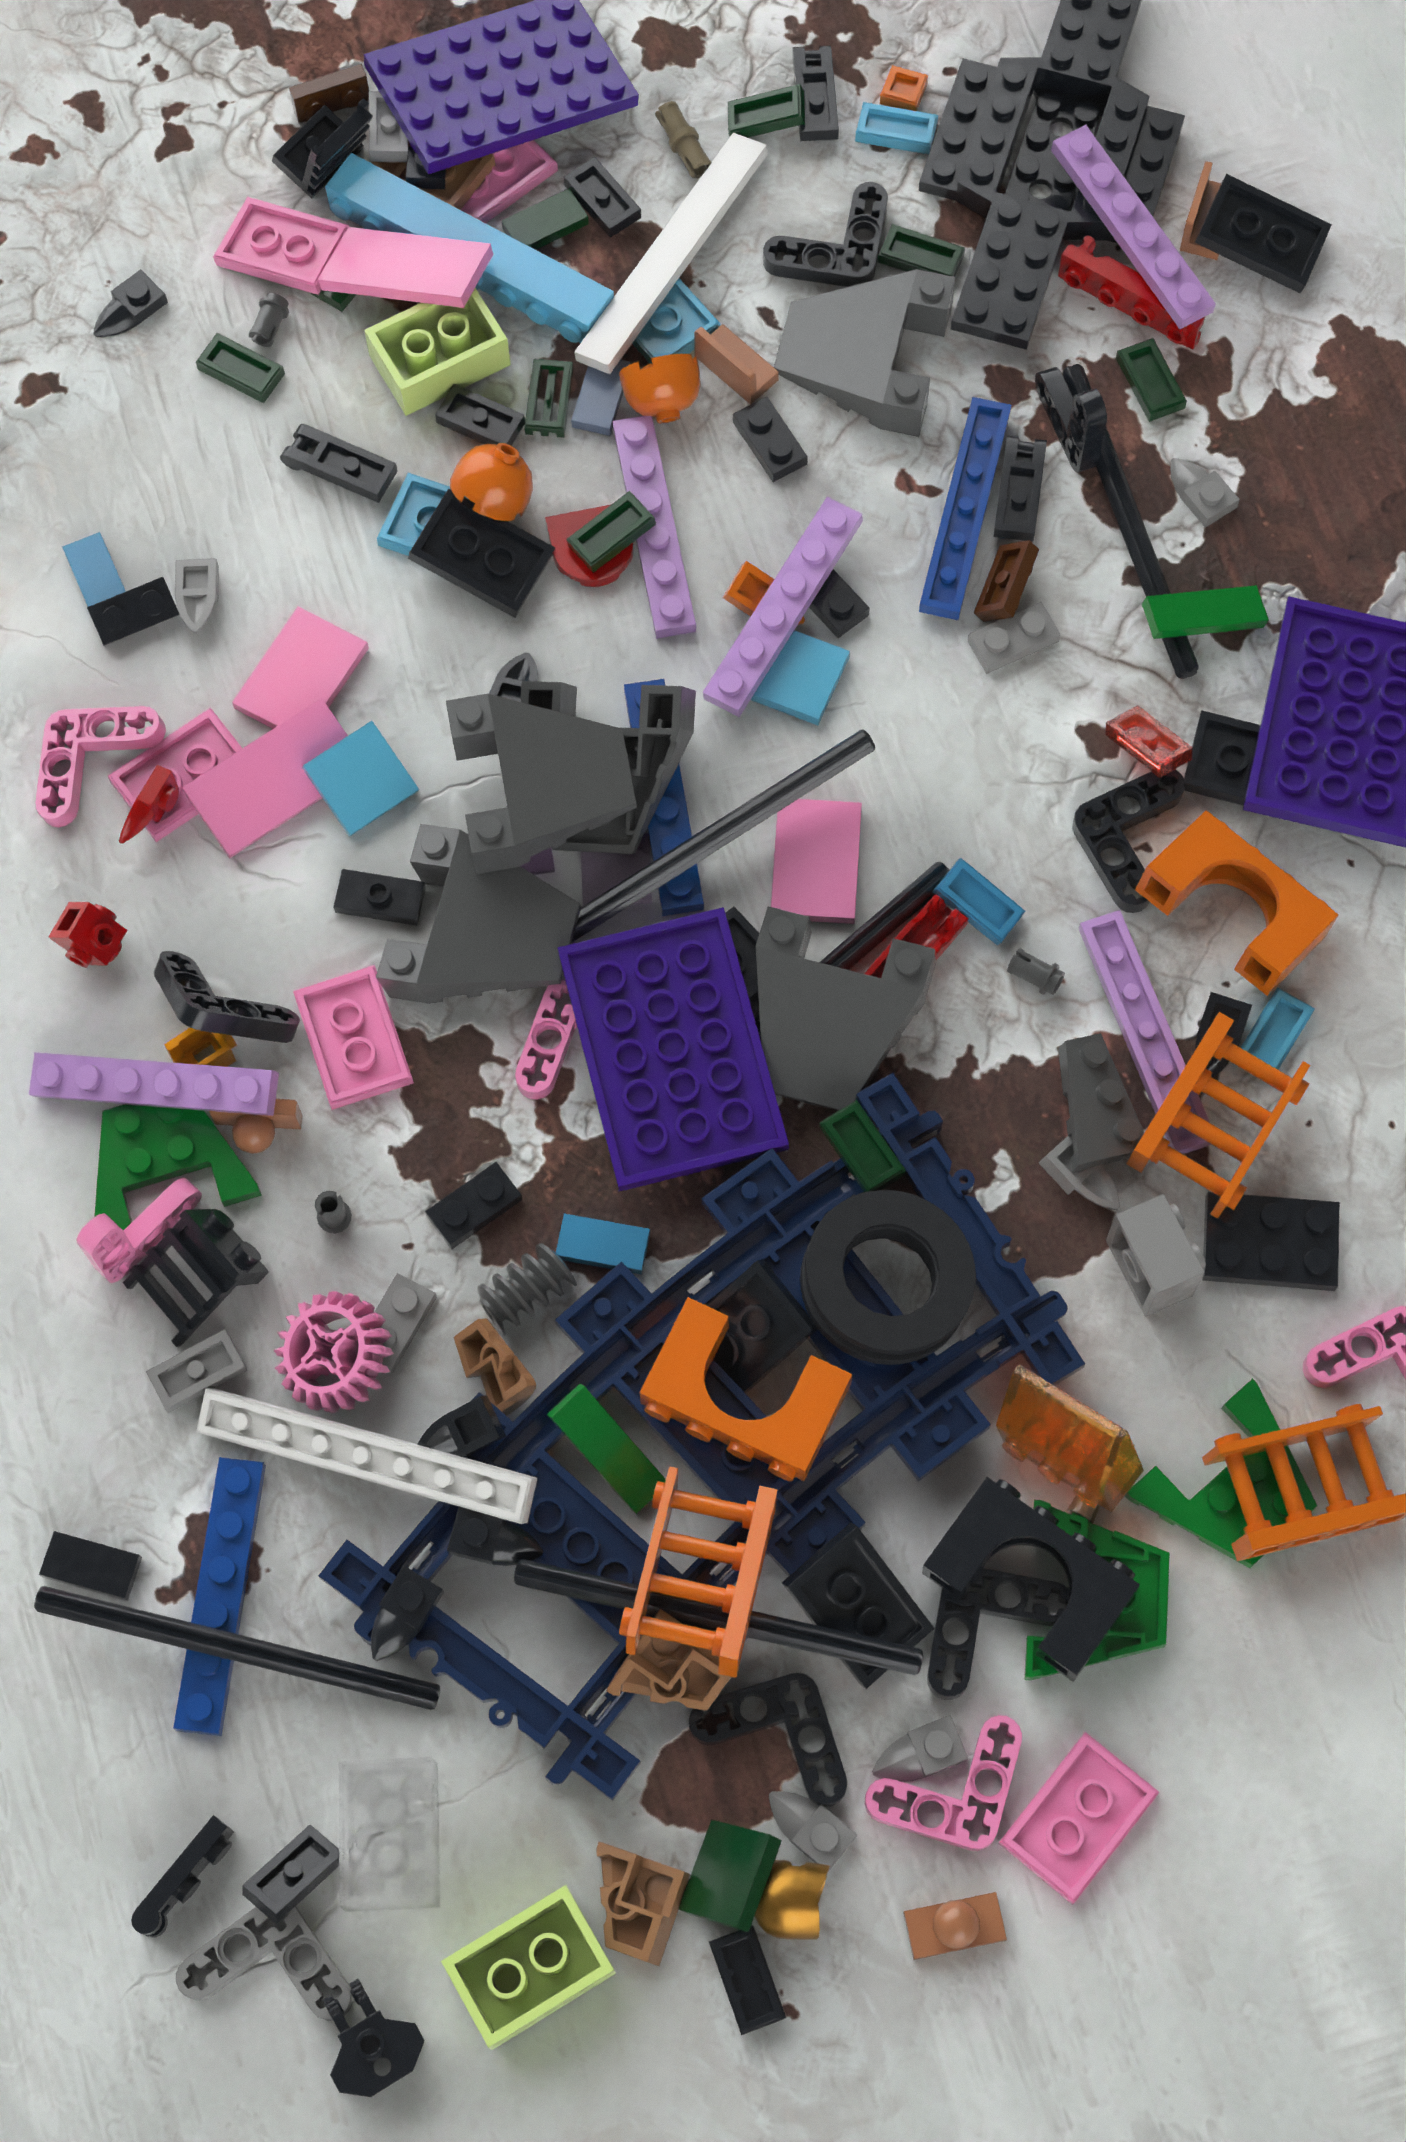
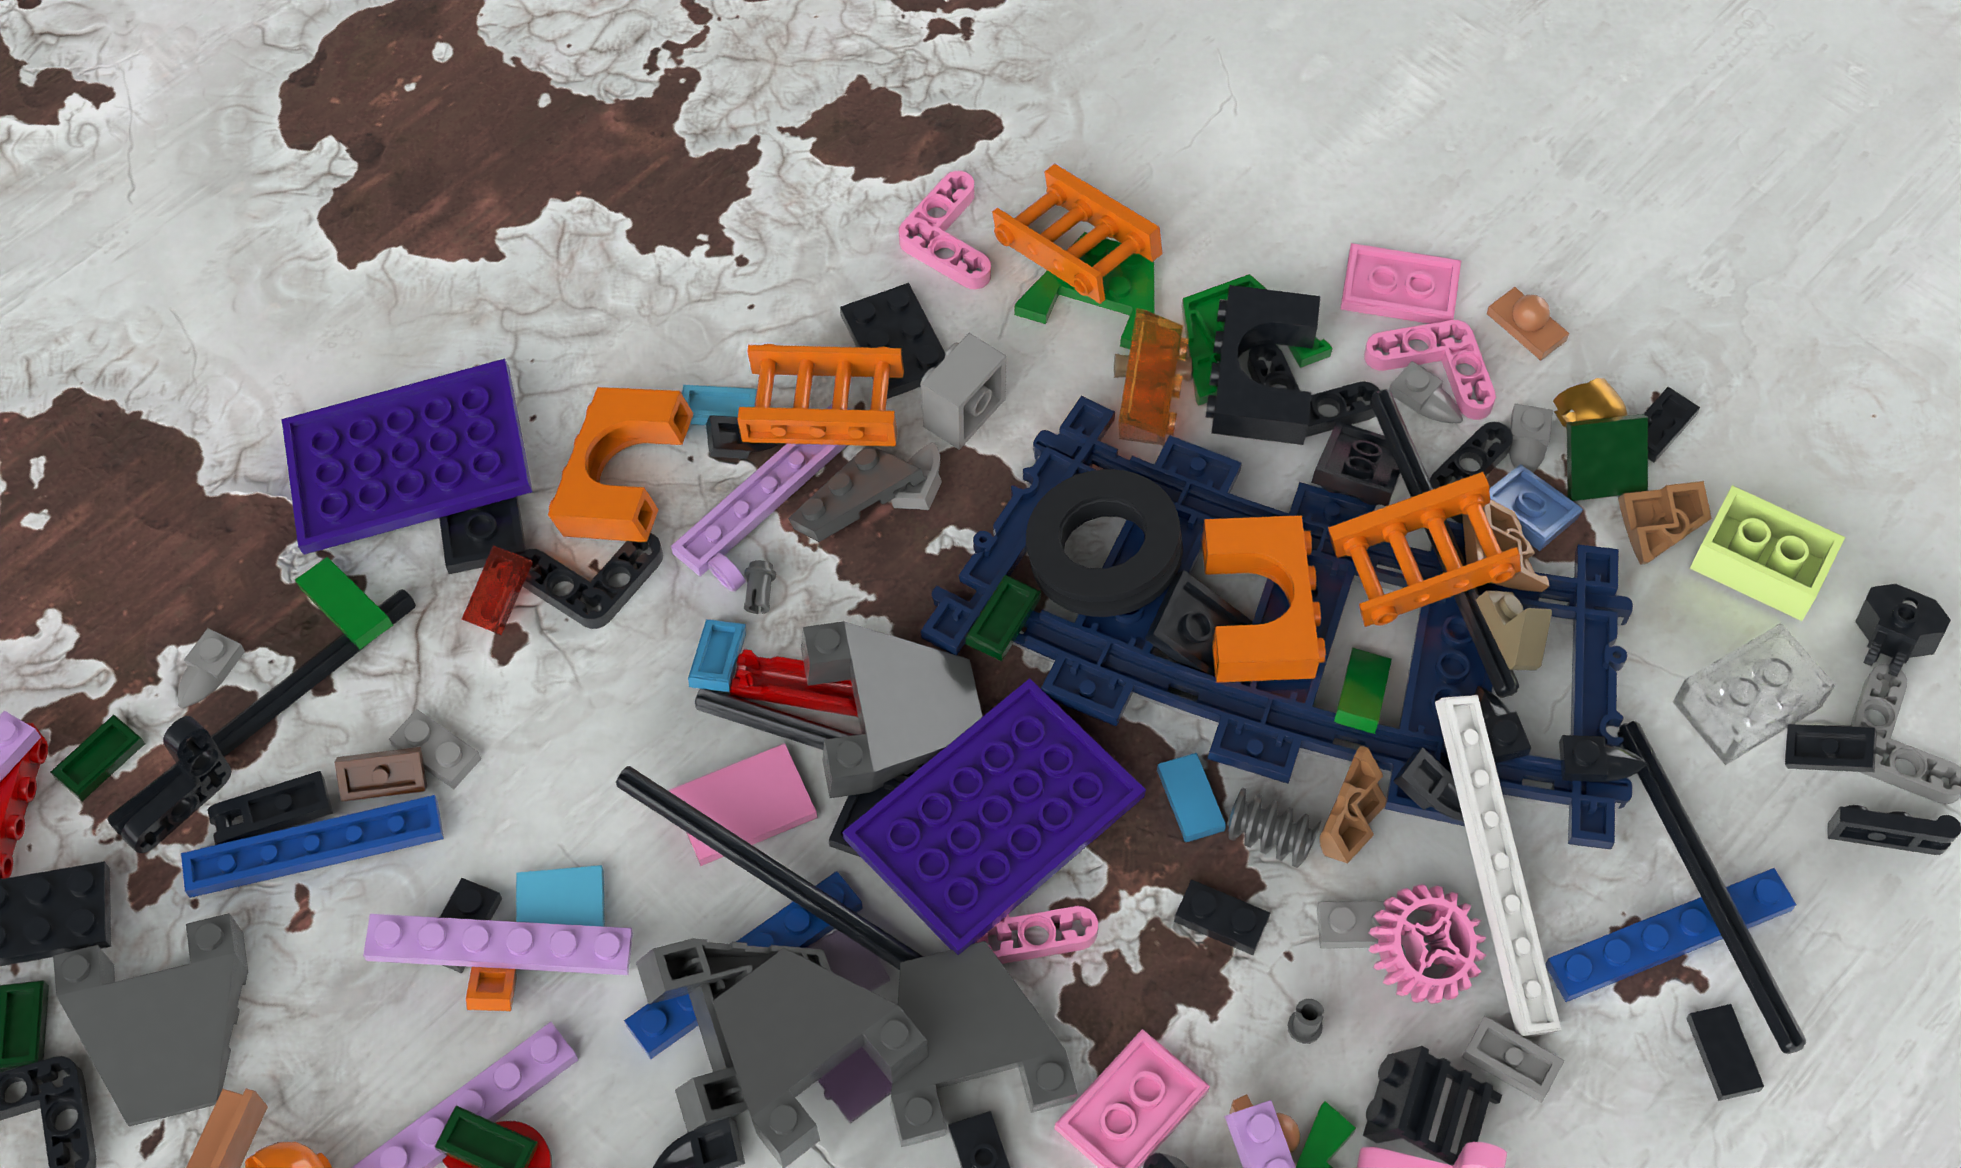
camera: 120 degrees left, 10 degrees down
black plate [733,397,808,482] -> none
none -> lavender tile [708,553,746,592]
none -> dark tan slope [1475,591,1552,671]
none -> medium blue tile [1489,464,1583,551]

